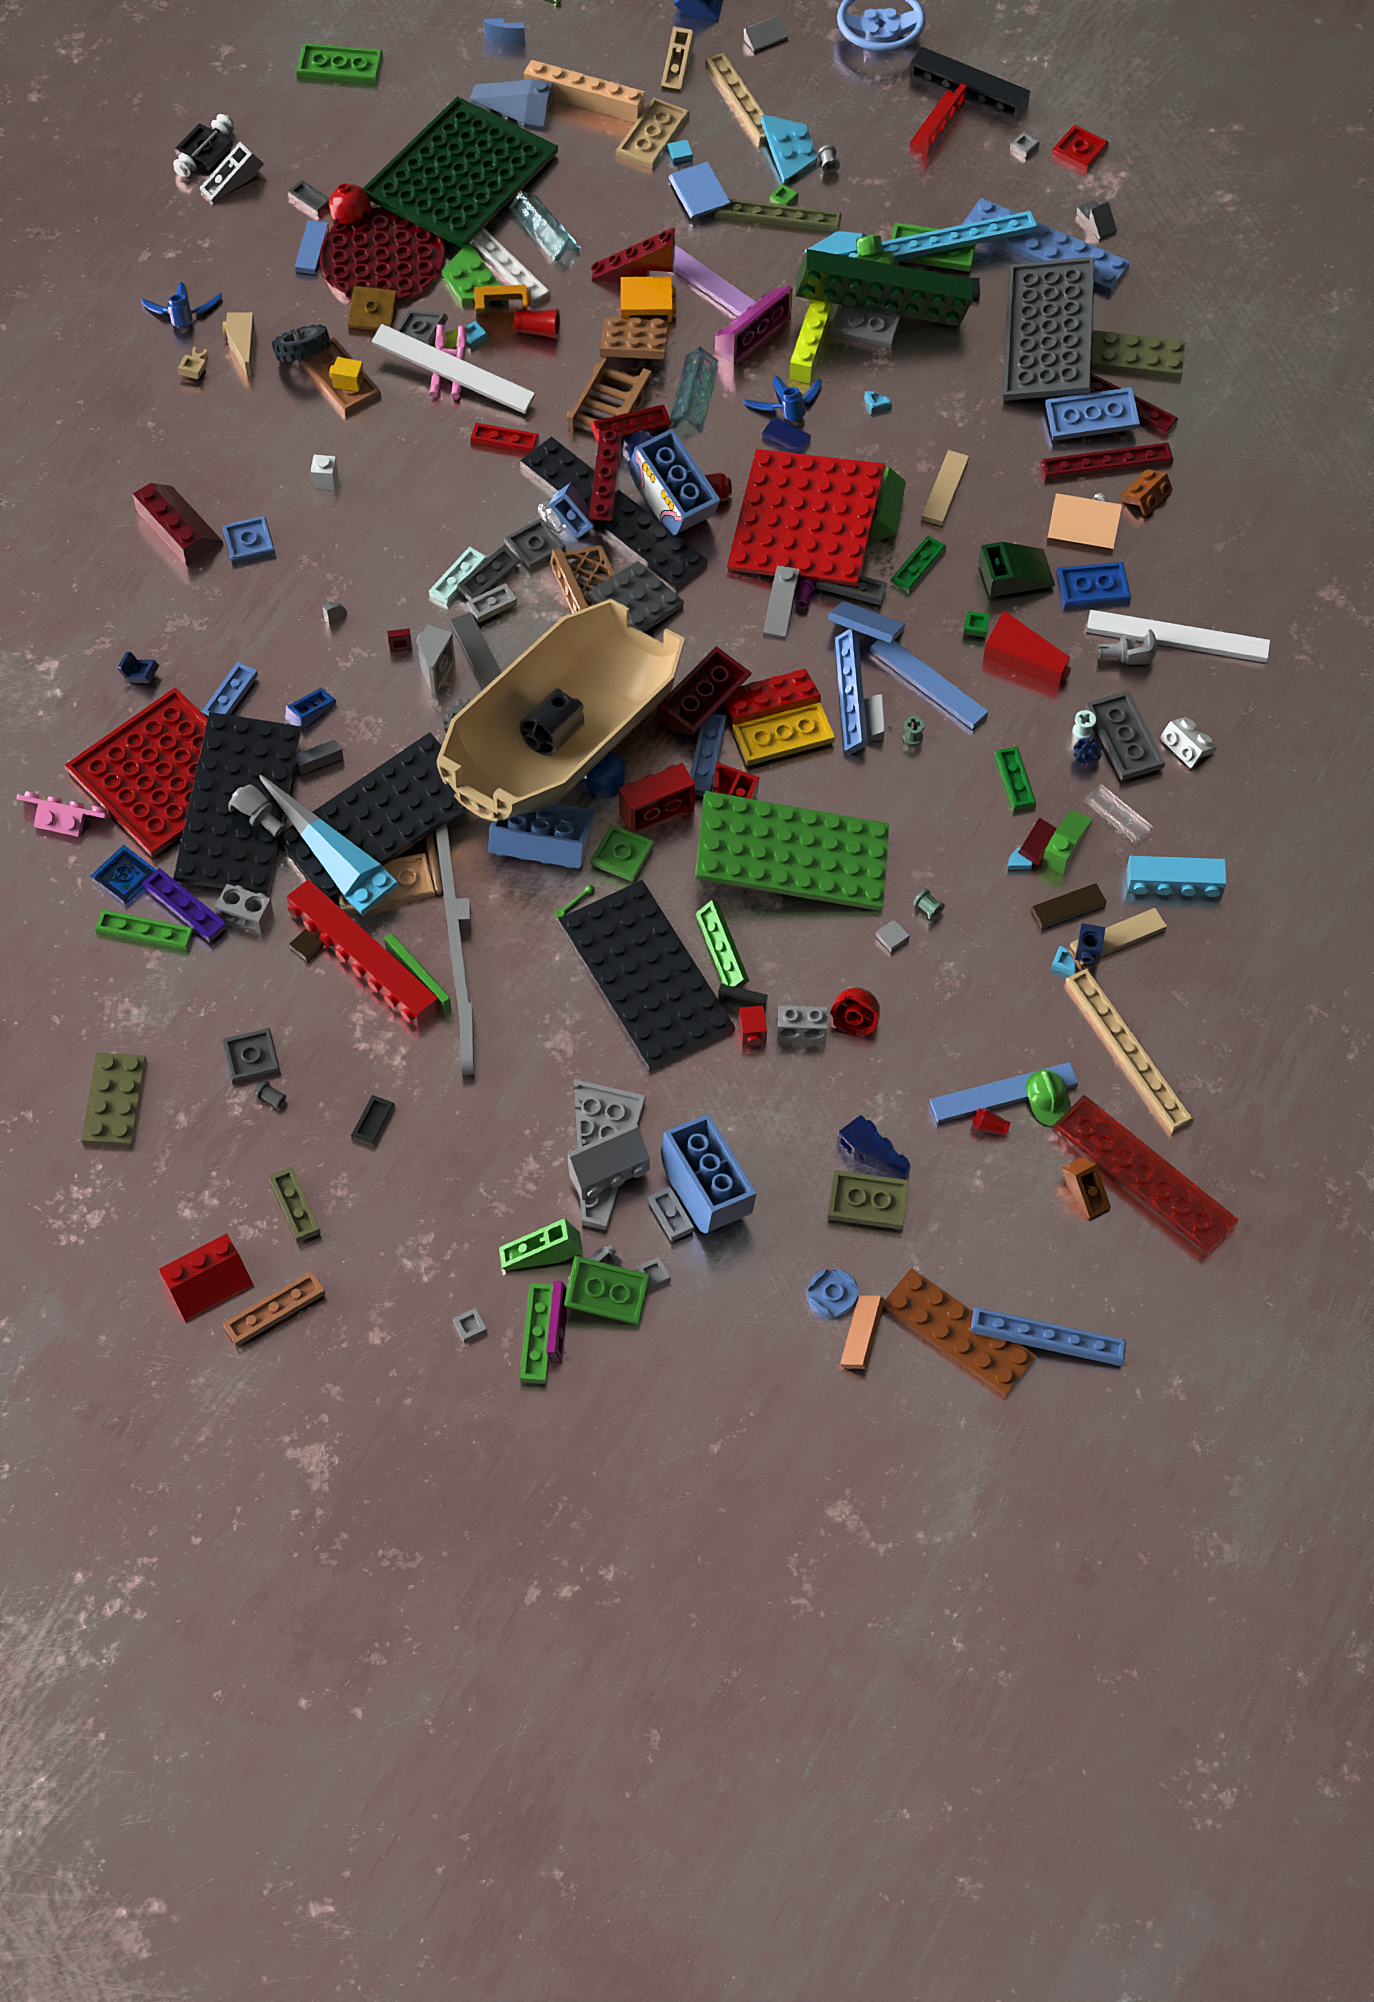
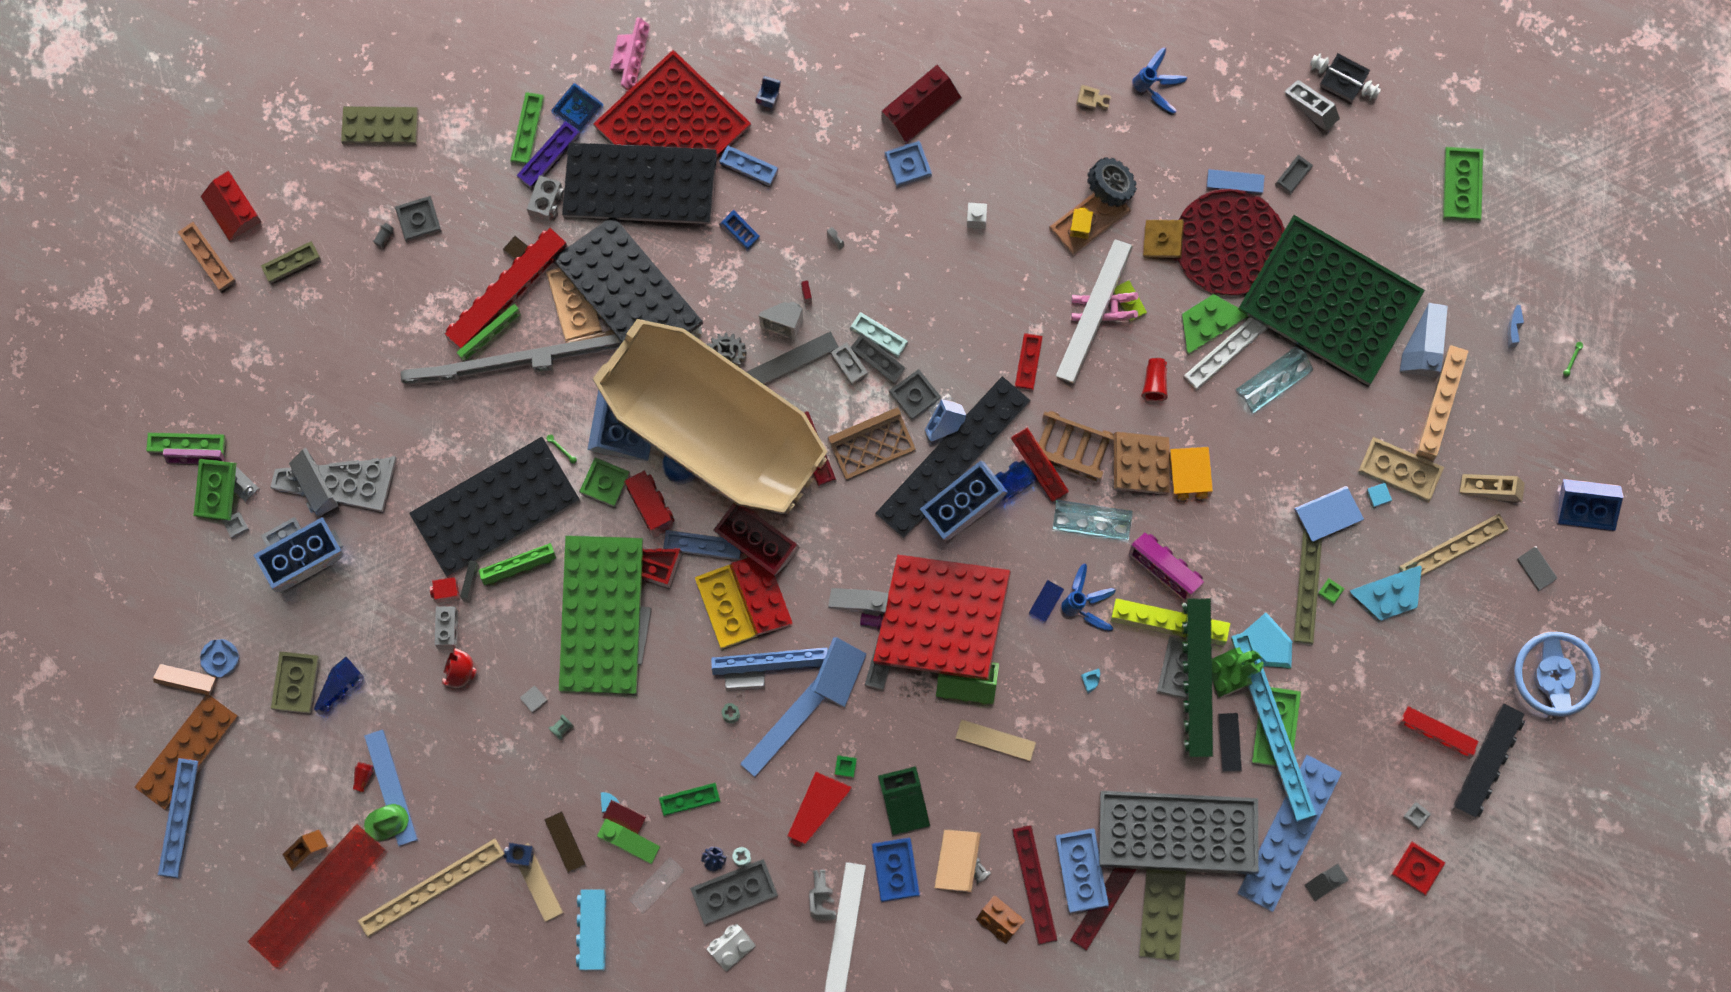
camera: 90 degrees right, 15 degrees up
tan slope [223,312,255,376] -> none
light grey piece [228,784,285,837] -> none
medium azure plate [260,775,399,916] -> none
dark grey slope [295,740,344,775] -> none
red cylinder [329,183,372,224] -> none
pearl dark grey tile [351,1095,395,1148] -> none
dark grey tile [397,310,448,346] -> none
light grey tile [453,1308,487,1344] -> none
medium azure tile [466,321,488,349] -> none
light orange panel [474,284,531,315] -> none
bright green slope [499,1218,583,1270] -> none
black cylinder [519,688,585,756] -> none
dark grey plate [588,561,684,632] -> none
dark red slope [589,430,622,521] -> none
dark red slope [591,228,675,283] -> none
lavender tile [673,245,757,317] -> none
red head [705,473,732,502] -> none
light grey bush [818,145,840,173] -> none
green tile [890,535,946,594] -> none
medium azure tile [1051,946,1076,976] -> none

